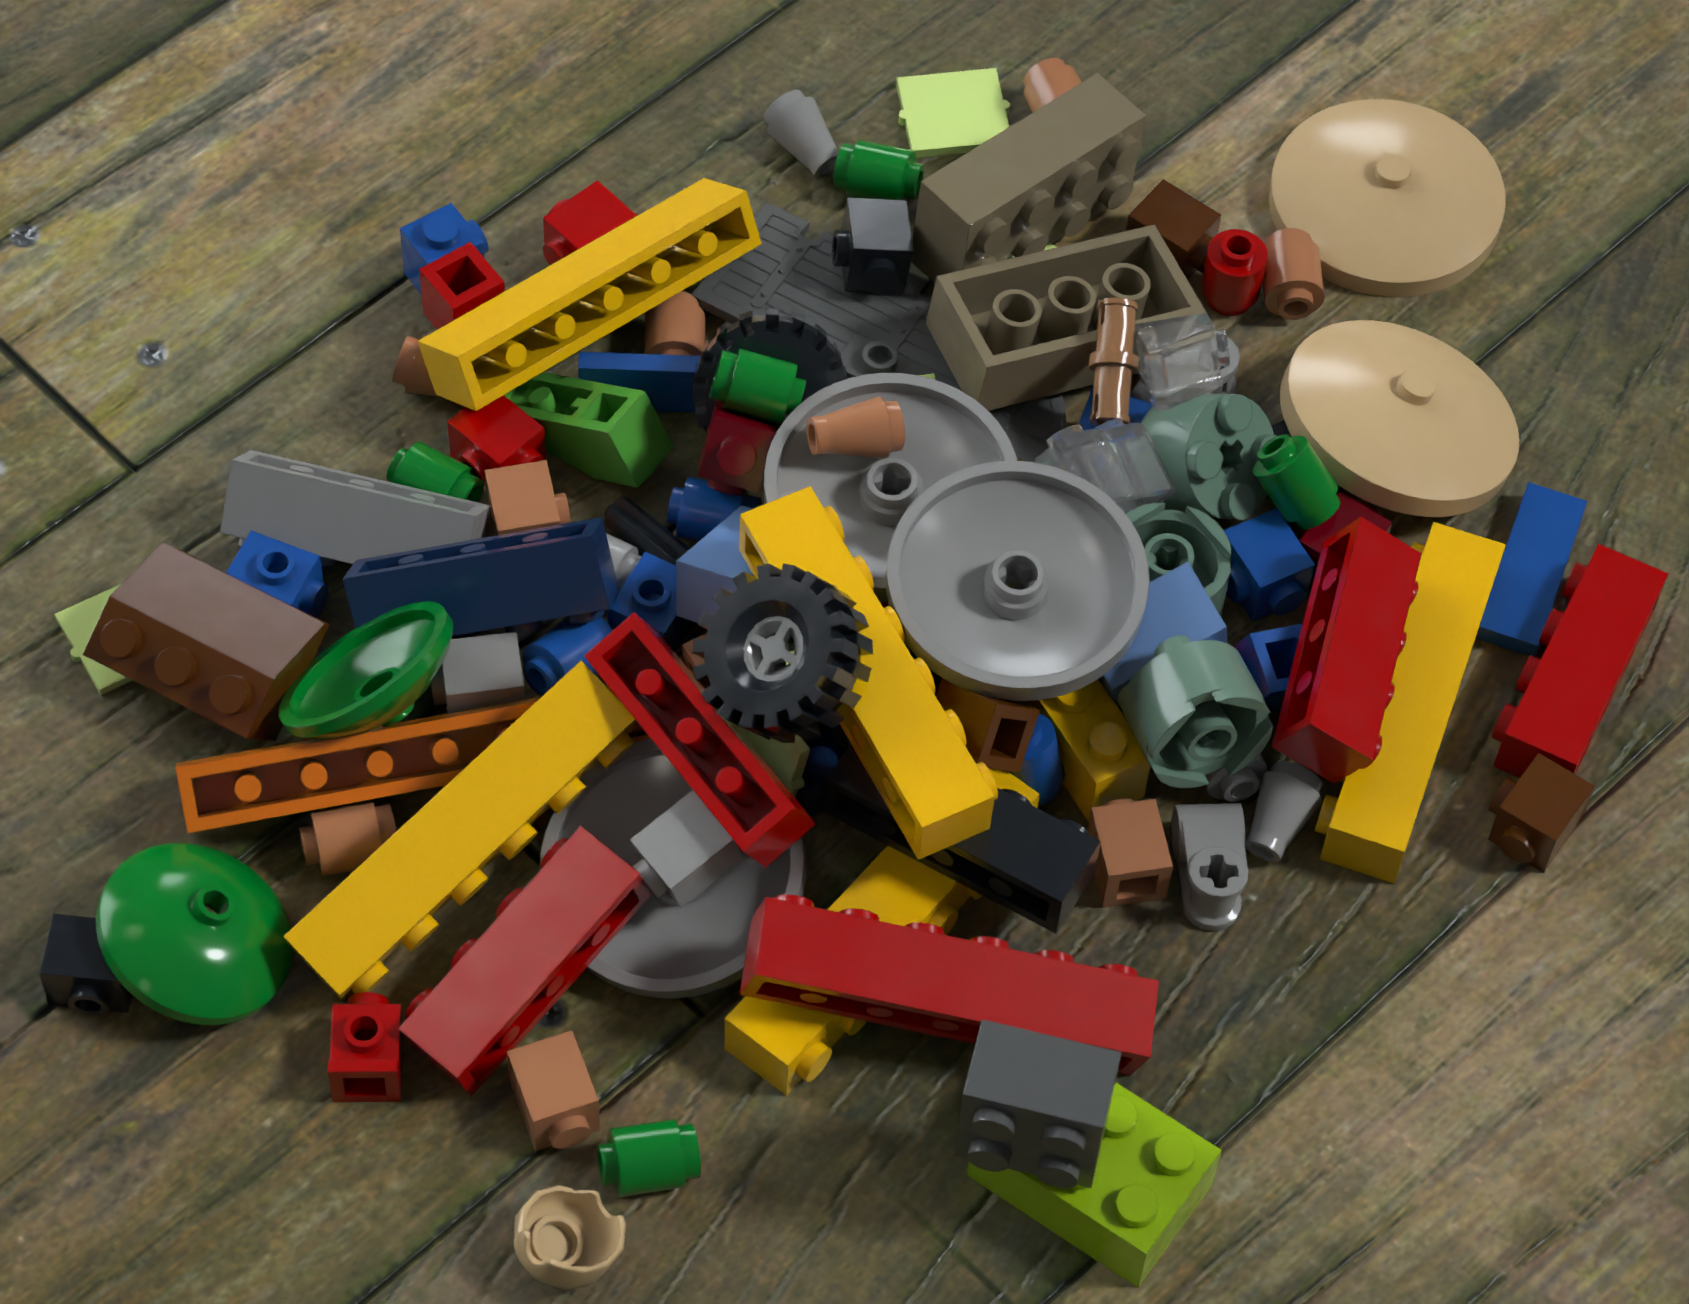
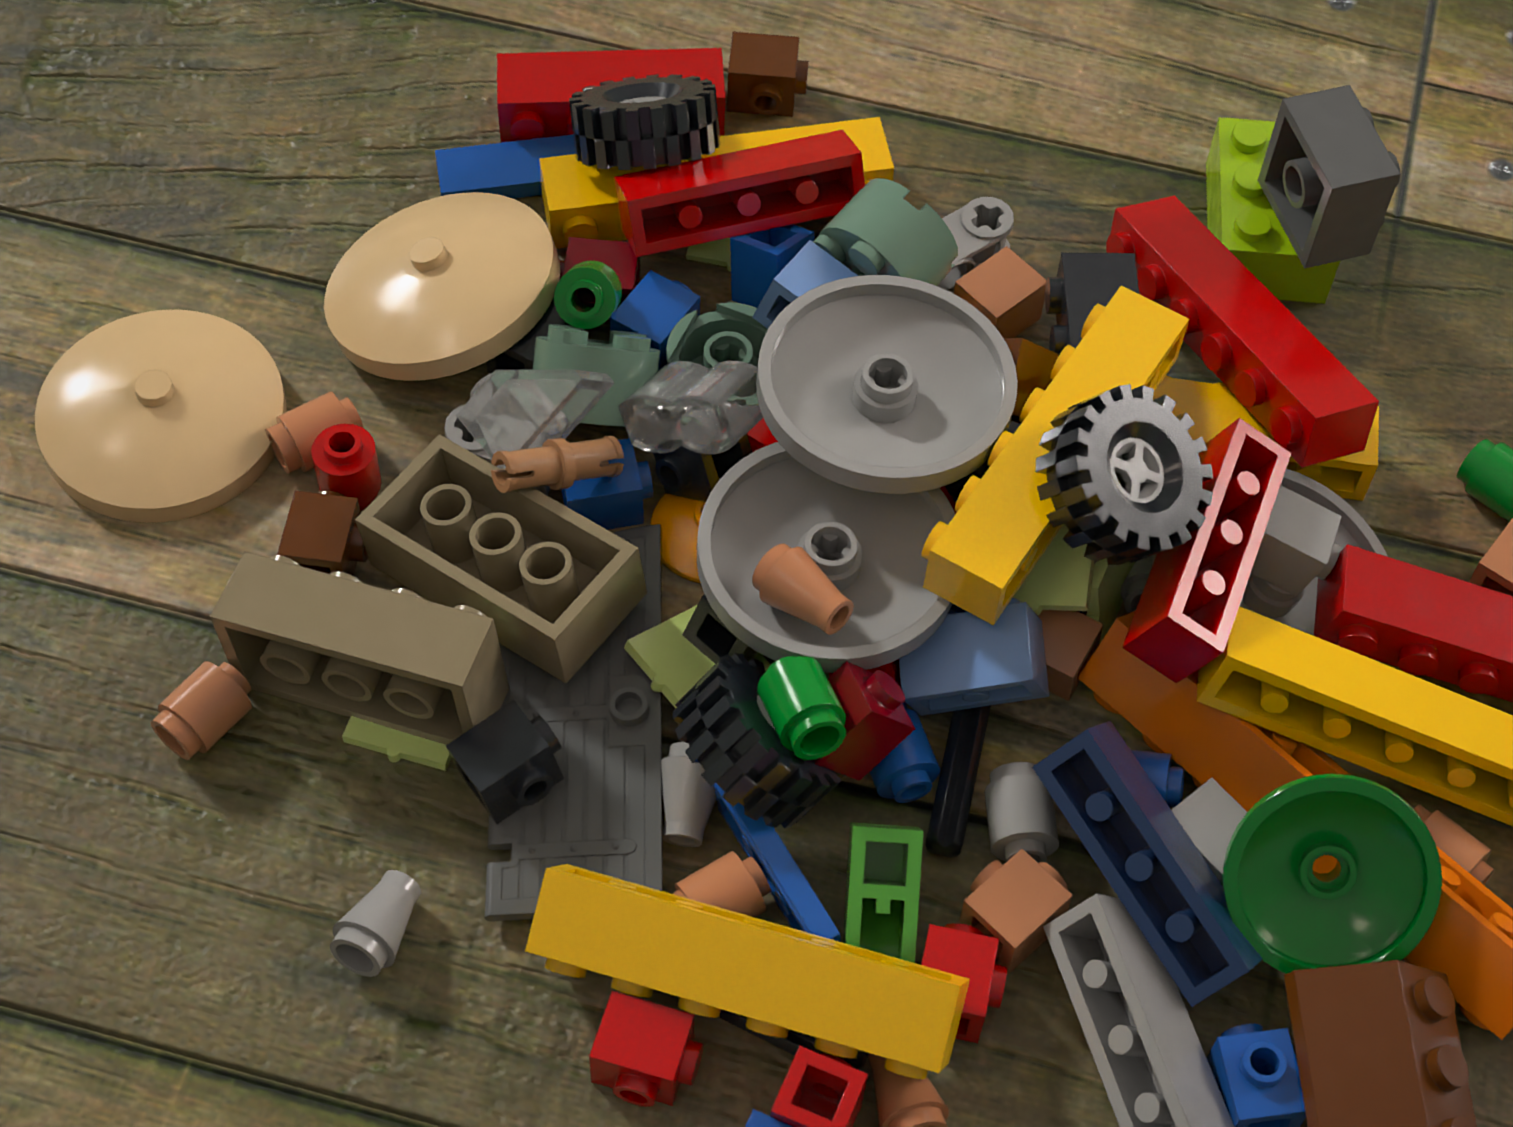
camera: 120 degrees left, 0 degrees up
green brick [386,442,484,503] -> none
blue brick [608,552,694,652] -> none
green brick [833,140,924,202] -> none
yellowish green piece [896,68,1010,158] -> none
none -> black wheel [569,74,721,170]

